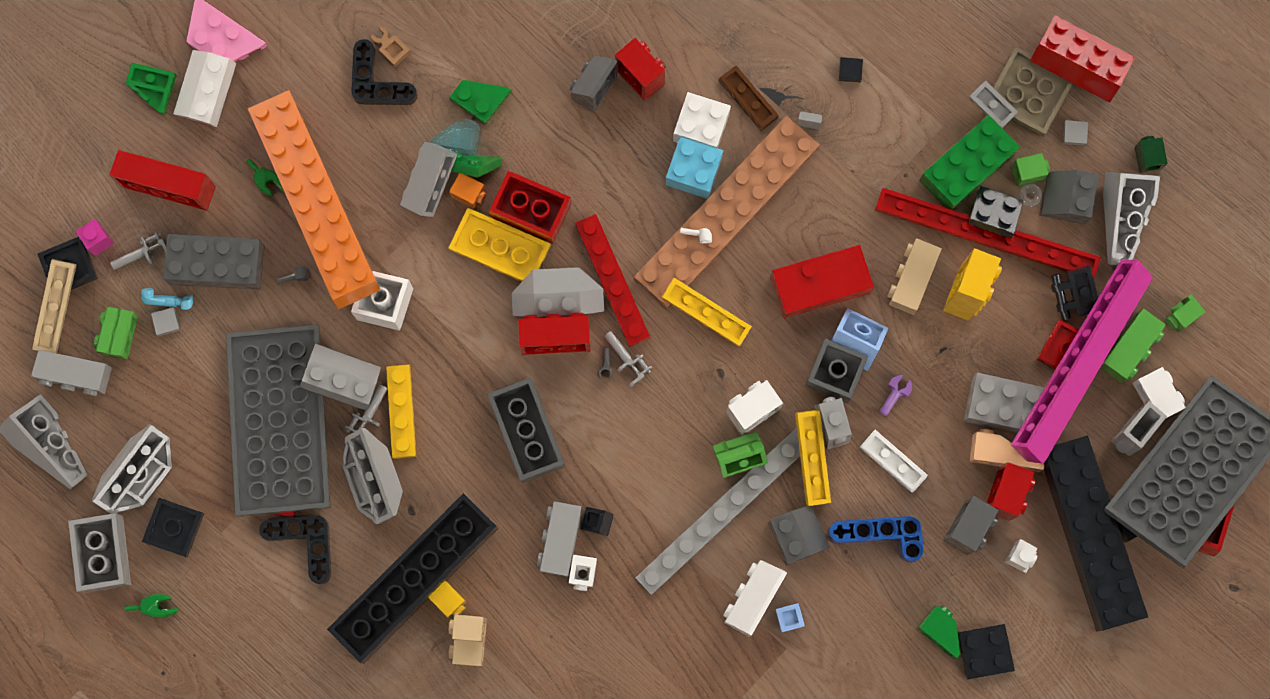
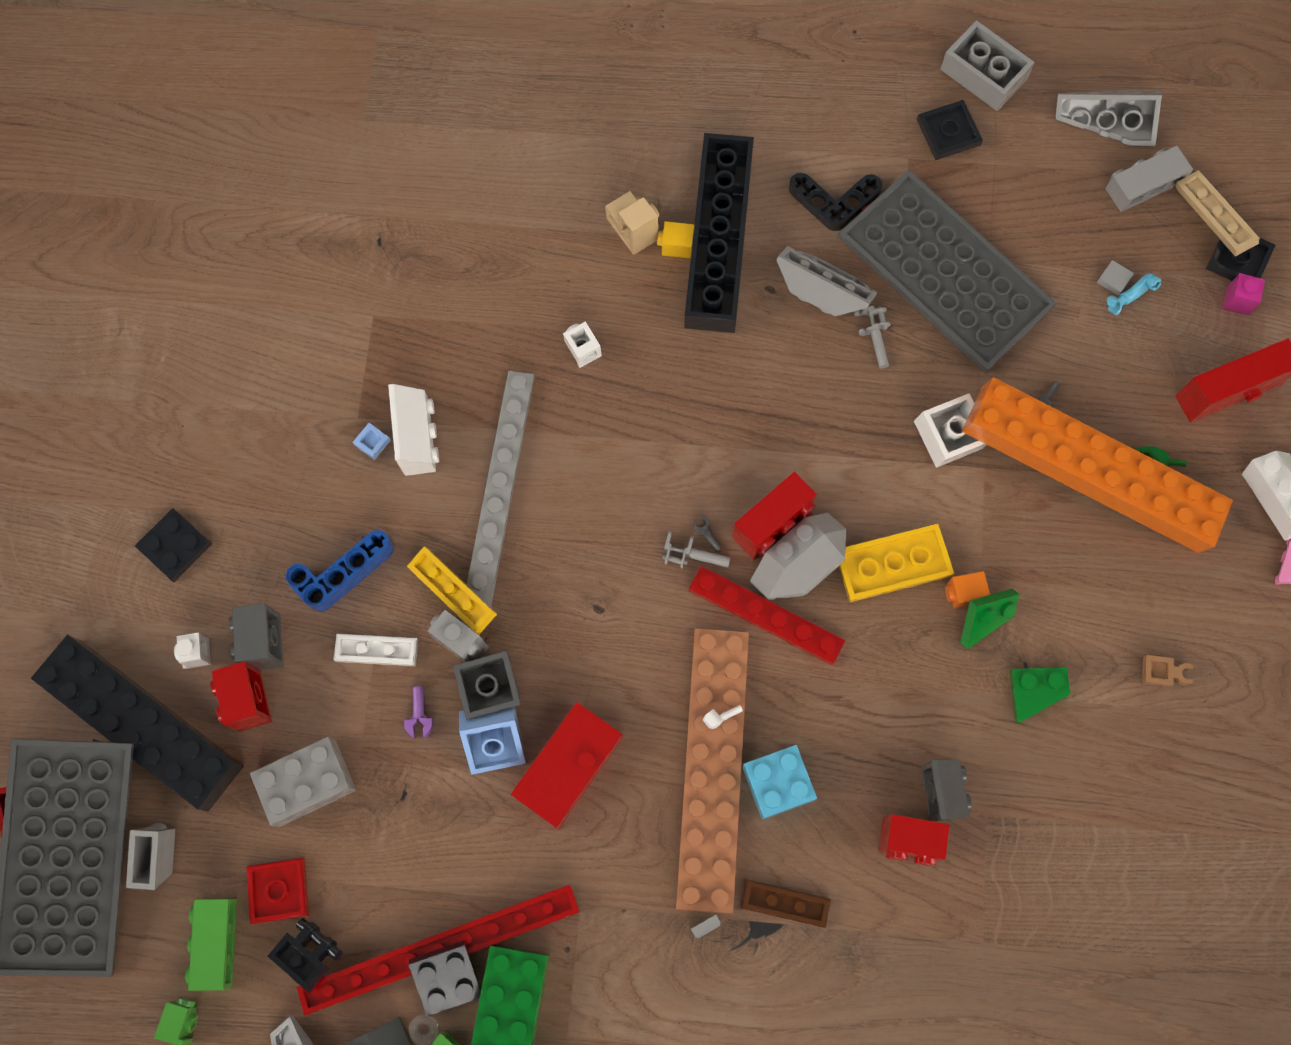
camera: 145 degrees right, 5 degrees down
light grey wedge [92,424,172,514] -> none
bright green brick [94,307,138,360] -> none
light grey piece [110,231,167,270] -> none
green hand [125,593,179,618] -> none
dark grey brick [163,234,265,290] -> none
light grey slope [299,344,381,410] -> none
black beam [351,39,418,105] -> none
yellow plate [386,365,416,459] -> none
light grey brick [400,142,457,217] -> none
clear light blue slope [430,120,481,156] -> none
dark grey brick [487,378,565,484] -> none
red brick [489,170,572,244] -> none
light grey brick [537,501,582,578] -> none
black slope [580,507,613,536] -> none
yellow plate [661,278,752,347] -> none
white brick [673,92,731,148] -> none
bright green brick [713,432,768,478] -> none
white brick [726,380,783,435] -> none
dark grey slope [768,506,830,566] -> none
black tile [838,57,863,83] -> none
tan brick [887,238,942,315] -> none
green slope [916,605,960,659] -> none
yellow brick [943,248,1002,321] -> none
light nougat slope [970,429,1044,472] -> none
dark pink brick [1011,259,1153,464] -> none
white brick [1133,367,1186,418] -> none

